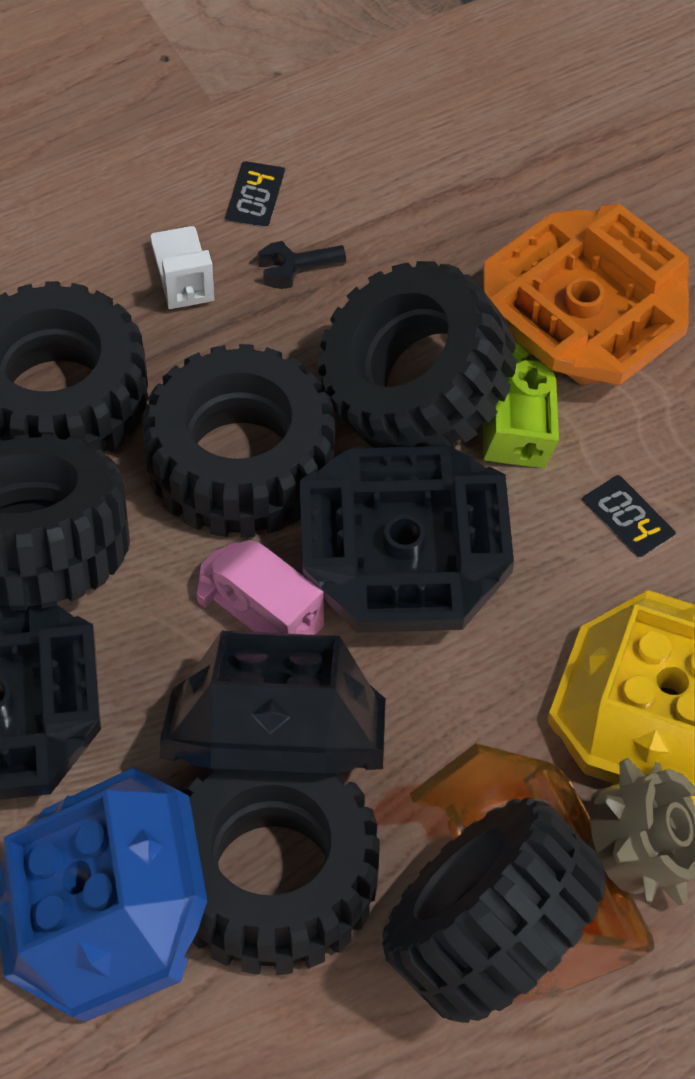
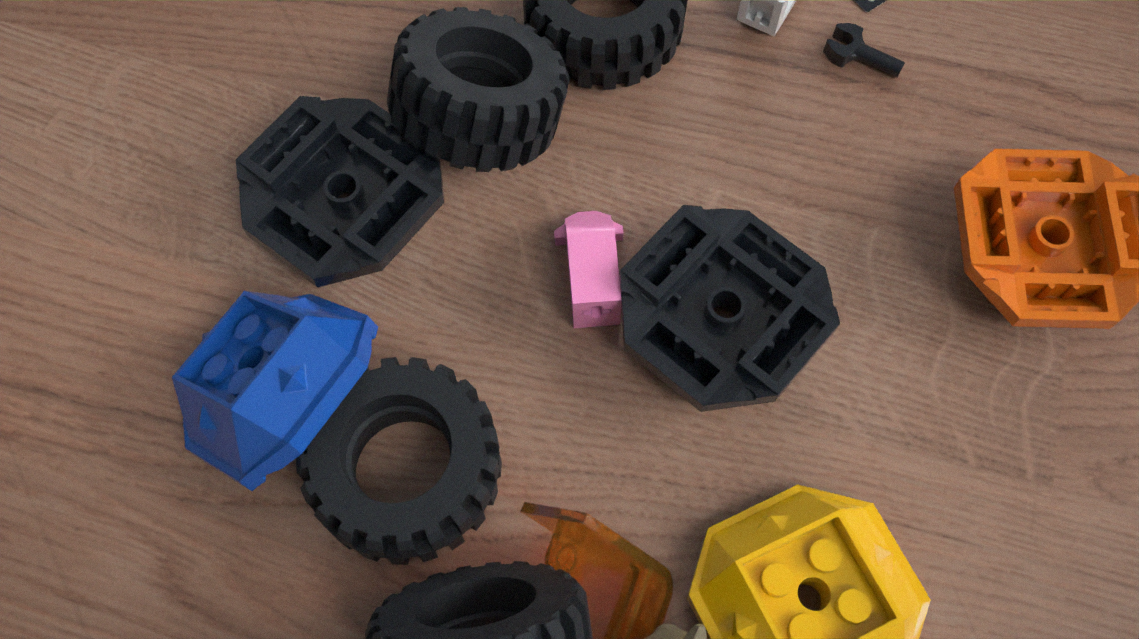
camera: 45 degrees right, 10 degrees up
black tyre [143,344,335,538] -> none
black piece [160,630,386,774] -> none
black tyre [318,261,517,448] -> none
lime piece [482,342,559,469] -> none
black sticker [582,475,676,558] -> none

